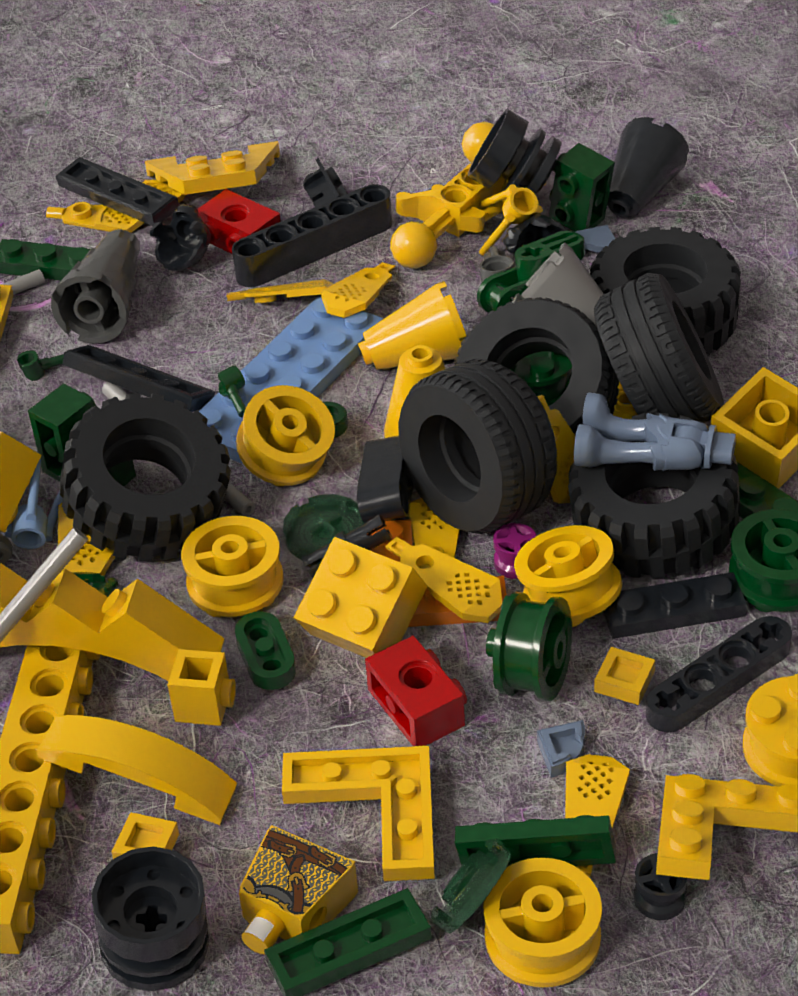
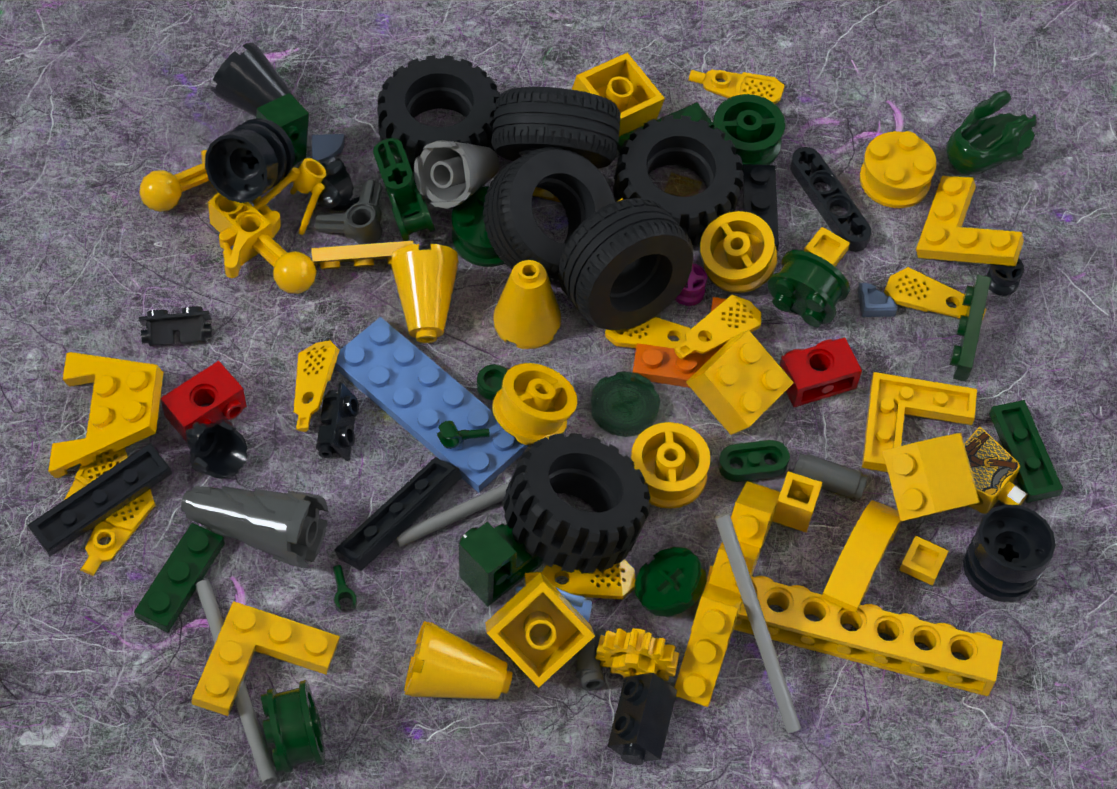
camera: 85 degrees left, 15 degrees up
black beam [232,184,392,287] -> none
black pin [302,515,393,579] -> none
yellow piece [321,262,395,318] -> none
black beam [357,435,413,523] -> none
clear green tile [431,838,511,934] -> none
yellow wheel [483,858,602,987] -> none
sand blue piece [574,392,736,471] -> none
none -> yellow plate [311,241,414,270]
none -> black hinge [316,382,359,461]
none -> dark grey piece [793,453,868,500]
none -> yellow slope [882,433,980,522]

